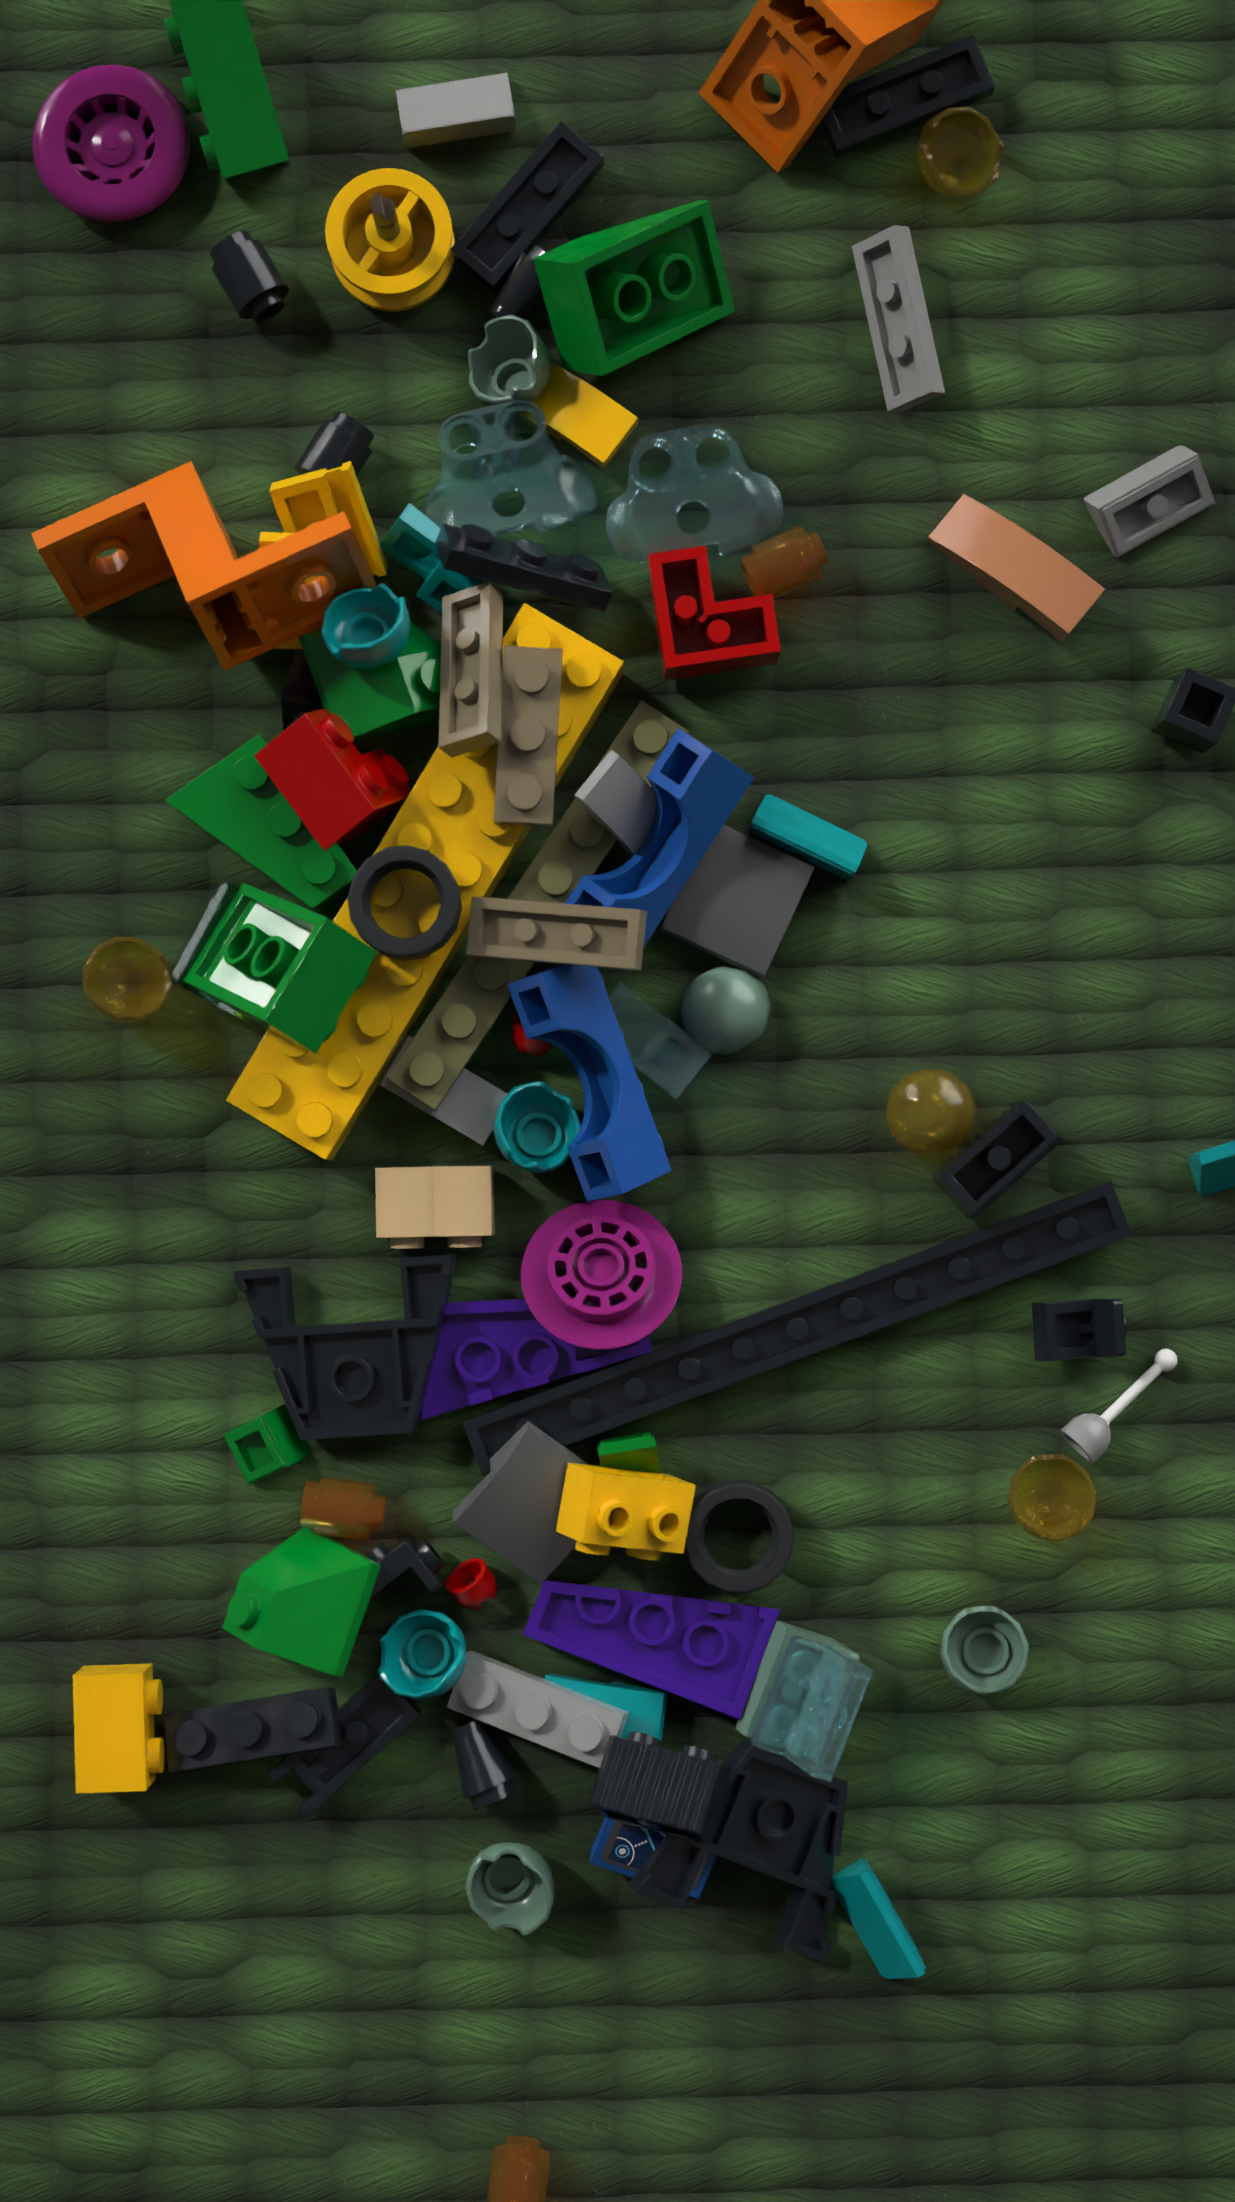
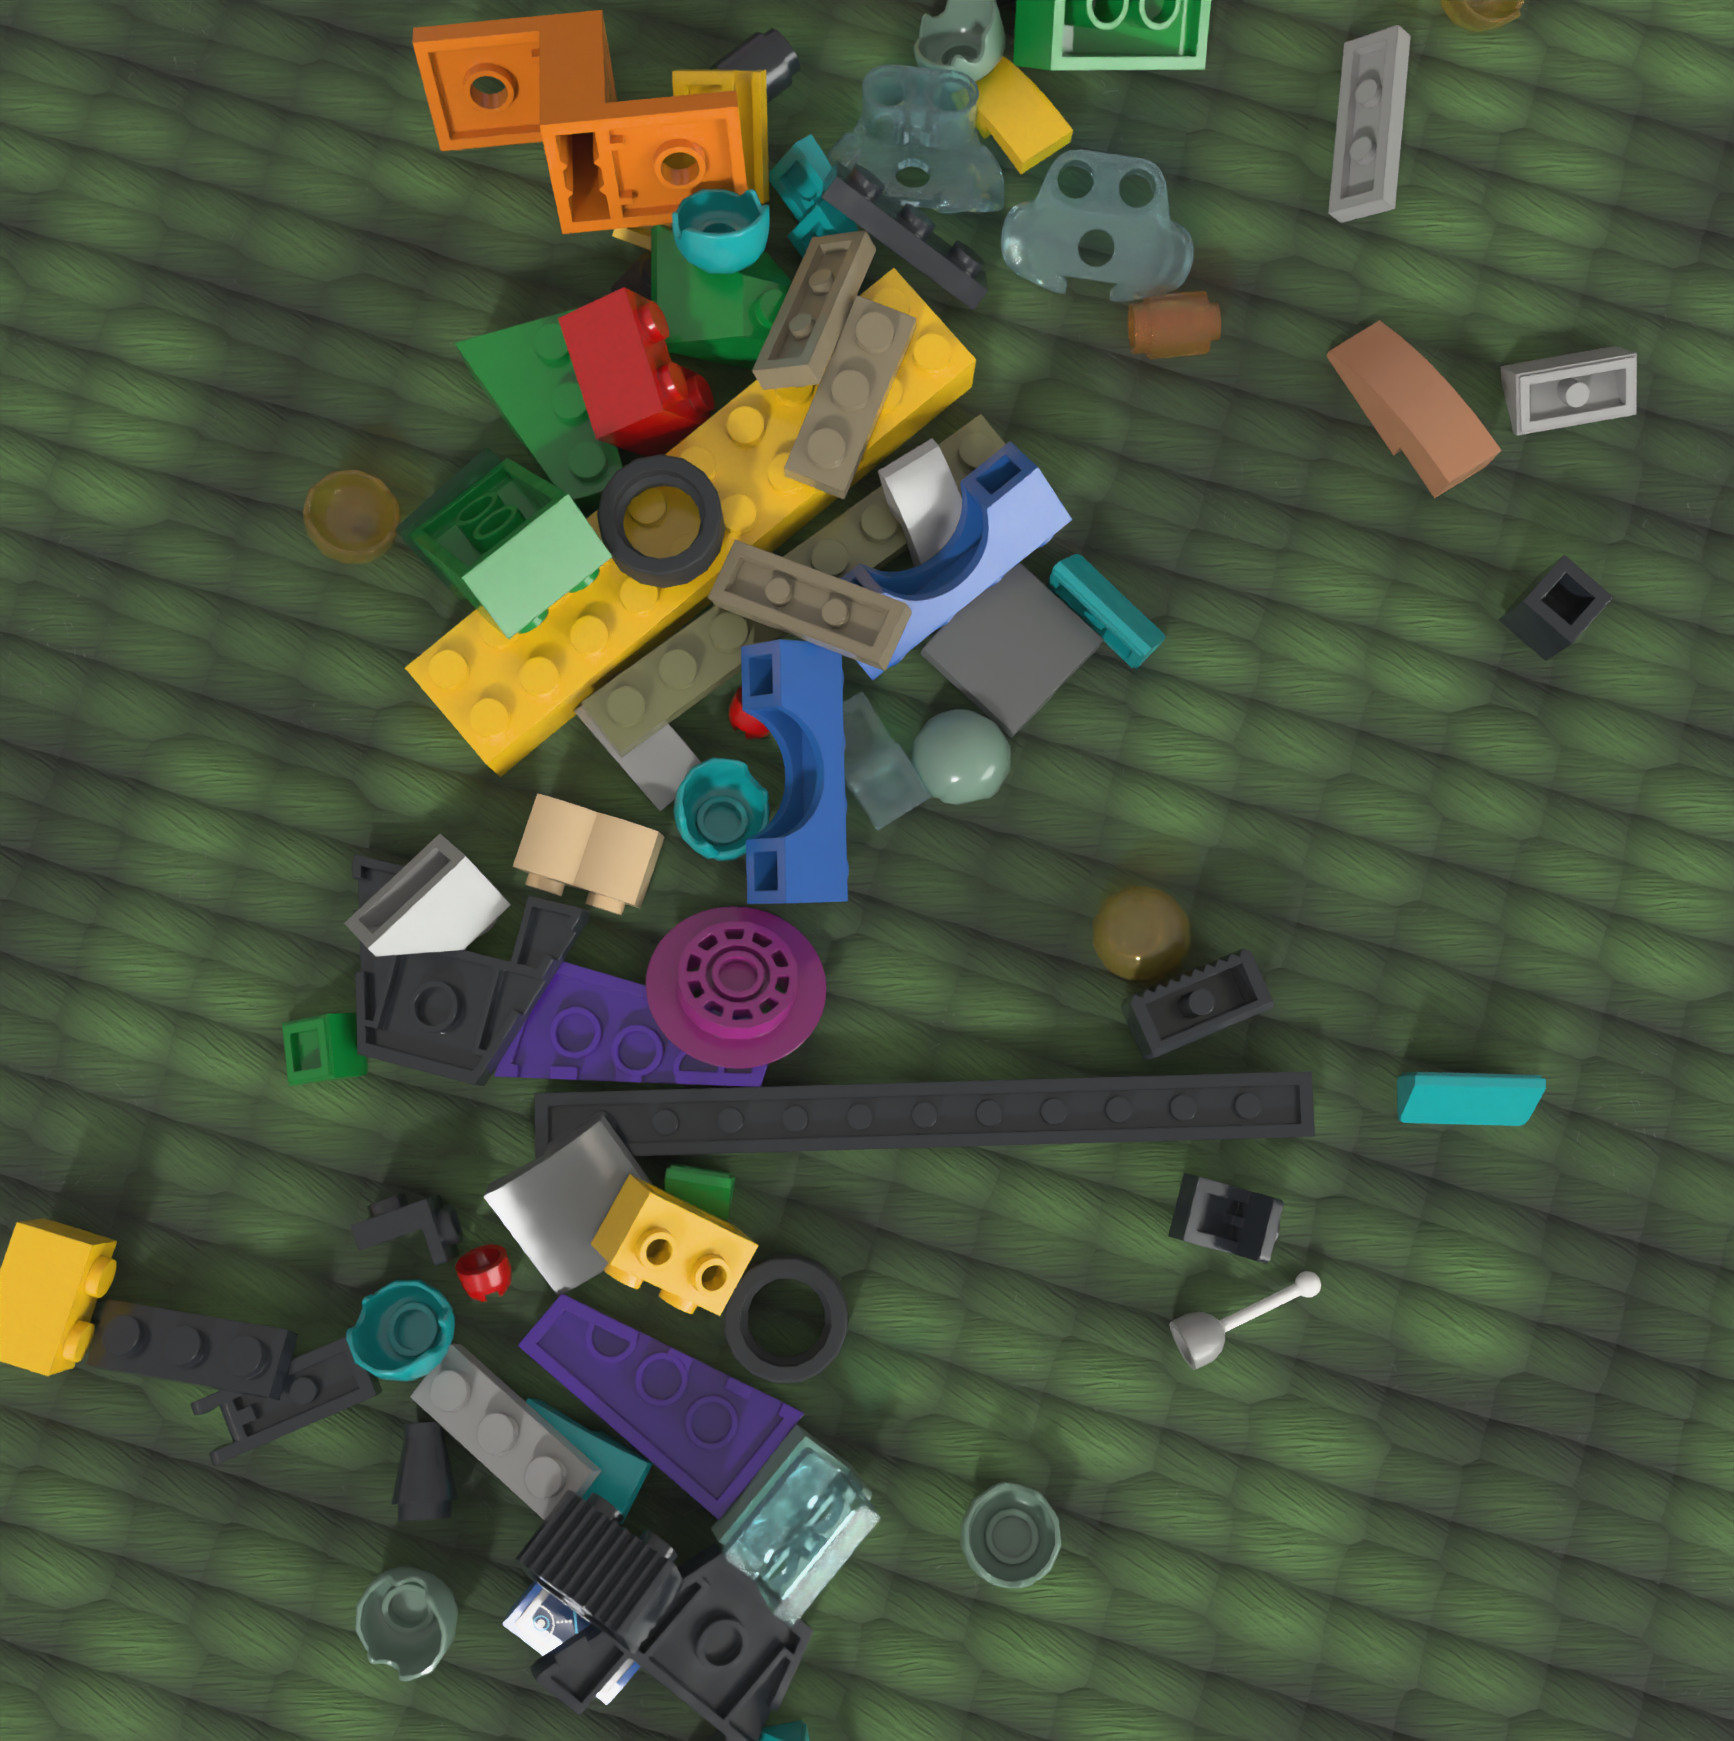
camera: 15 degrees right, 5 degrees down
green slope [222,1527,381,1677] -> none
clear orange brick [300,1476,387,1541] -> none
red brick [648,545,781,681] -> none
clear yellow hair [1007,1454,1097,1542] -> none
none -> slope [344,834,511,956]

